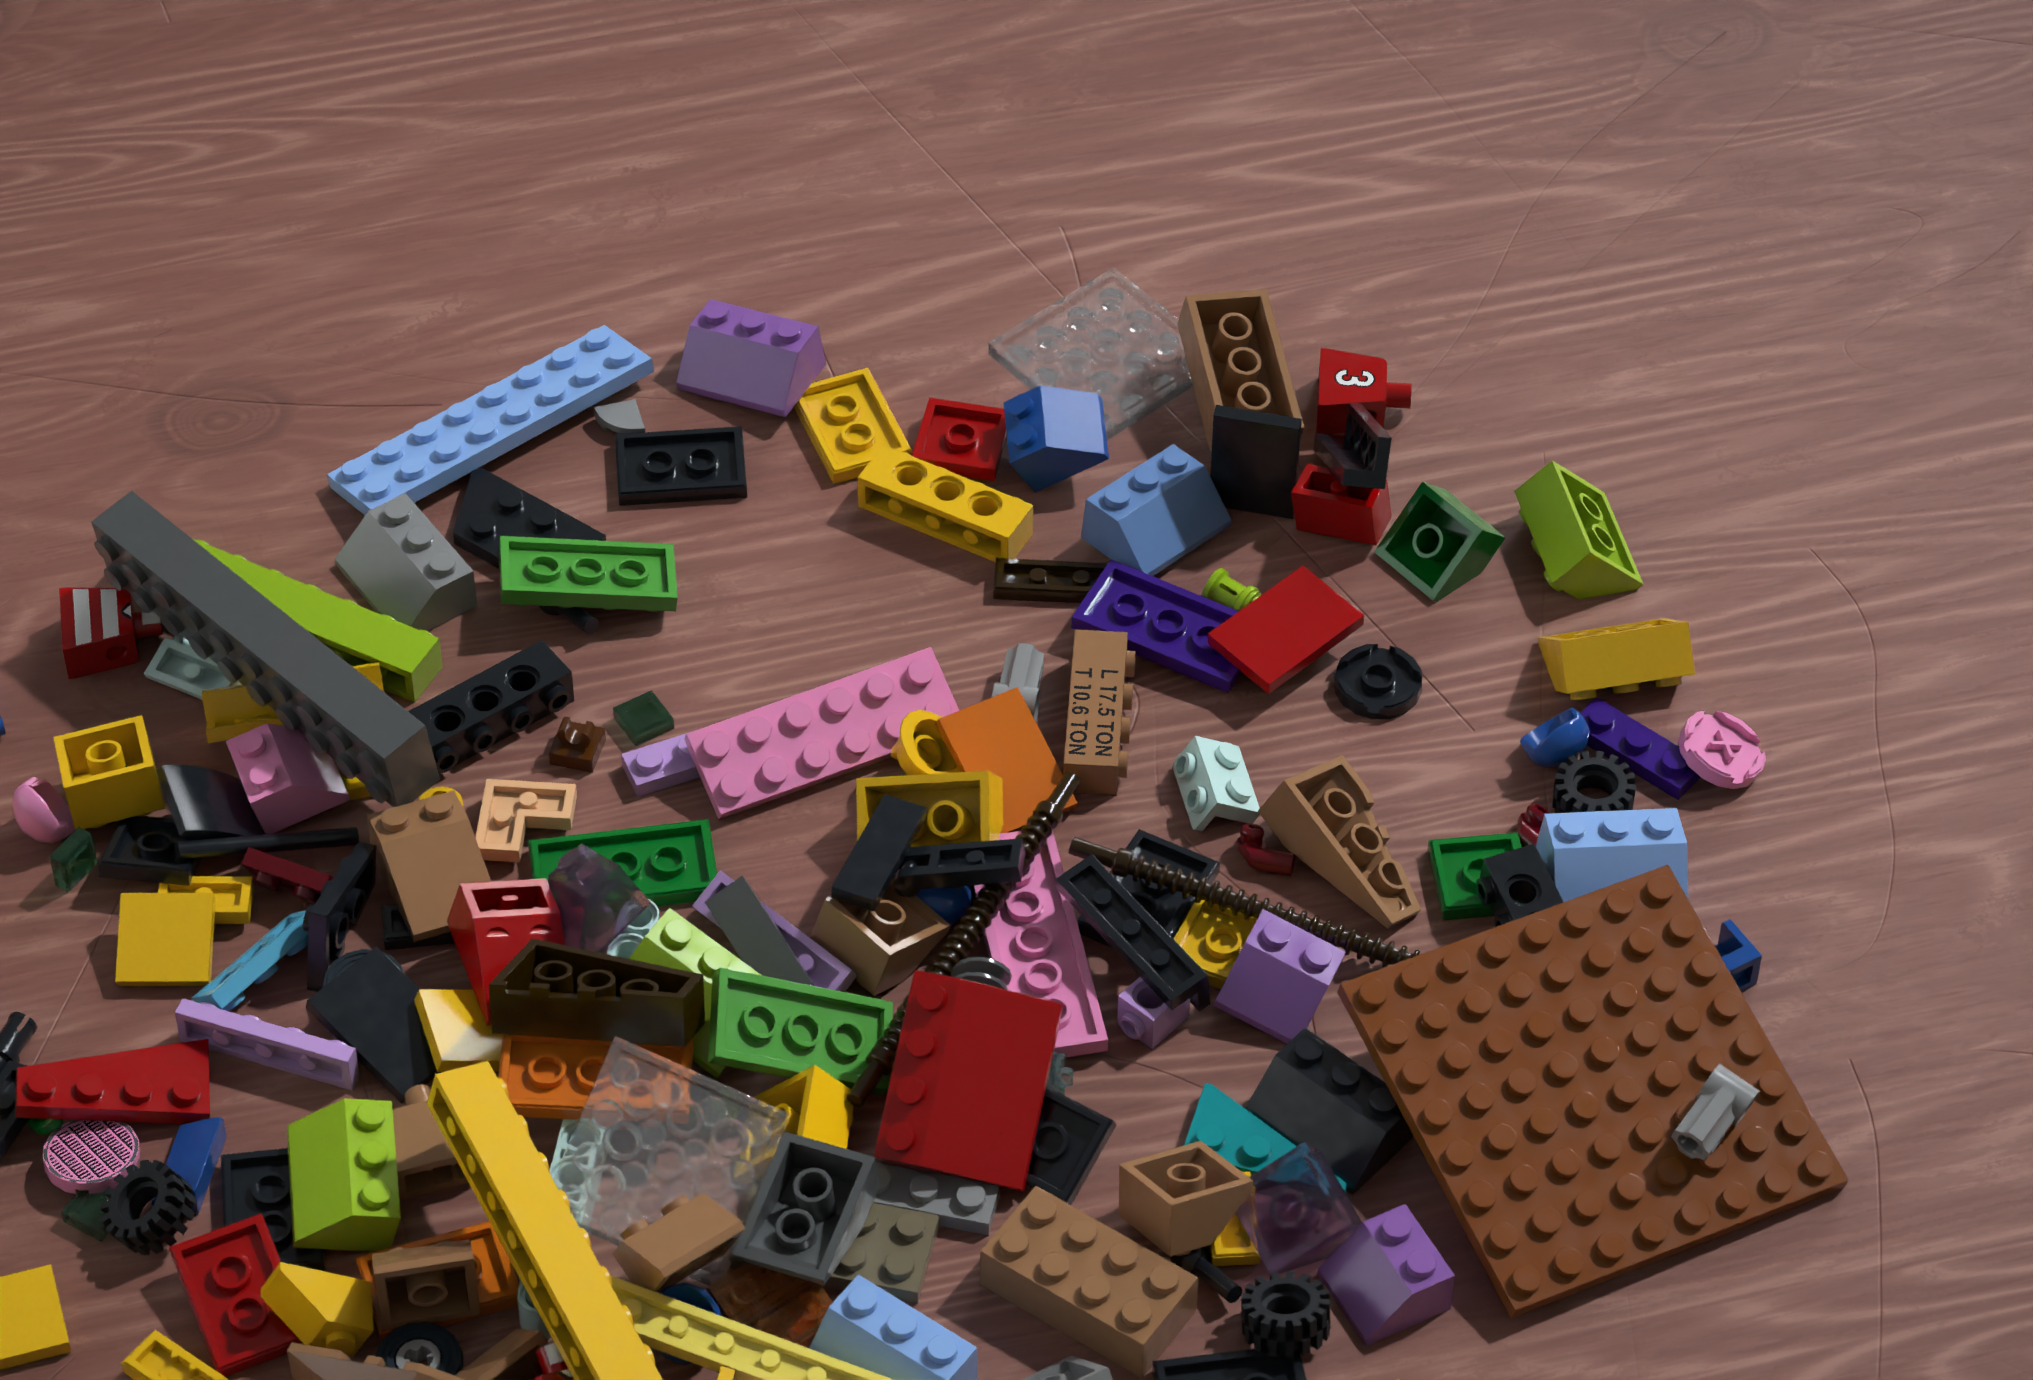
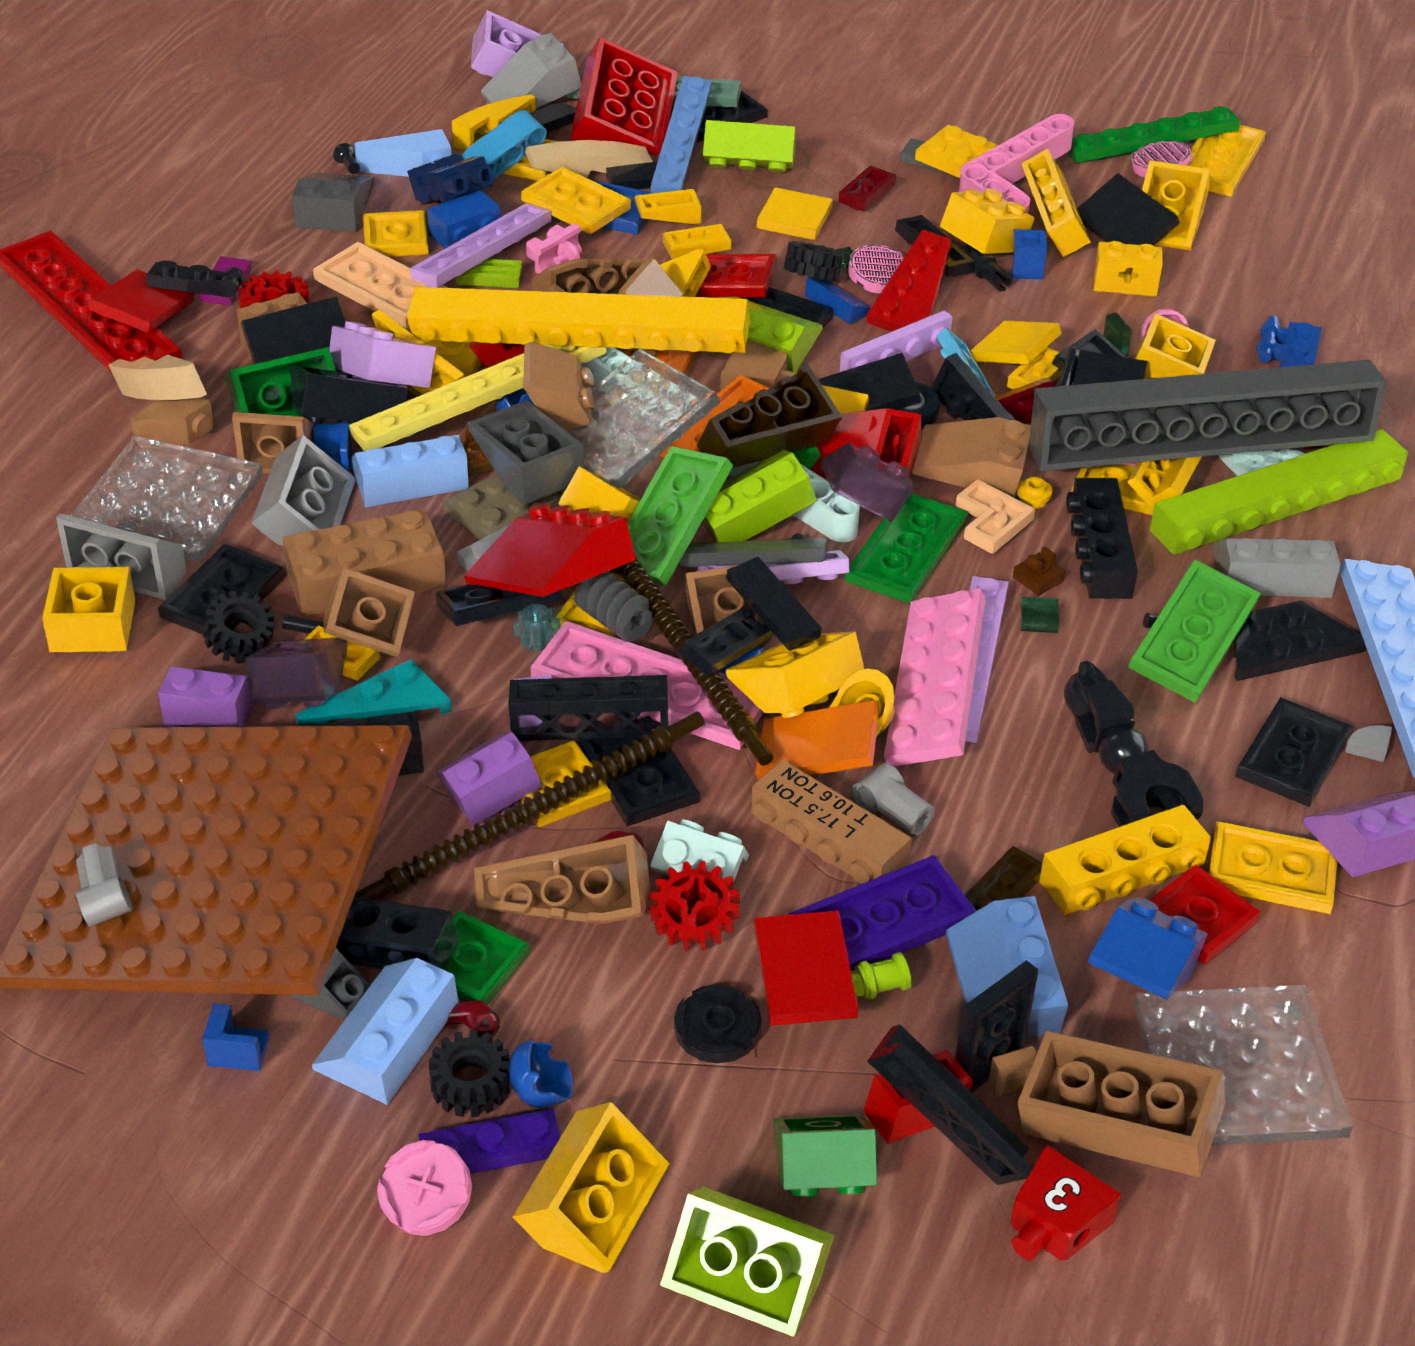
camera: 125 degrees right, 5 degrees down
none -> red gear [649,861,740,951]
none -> black piece [1064,660,1204,827]

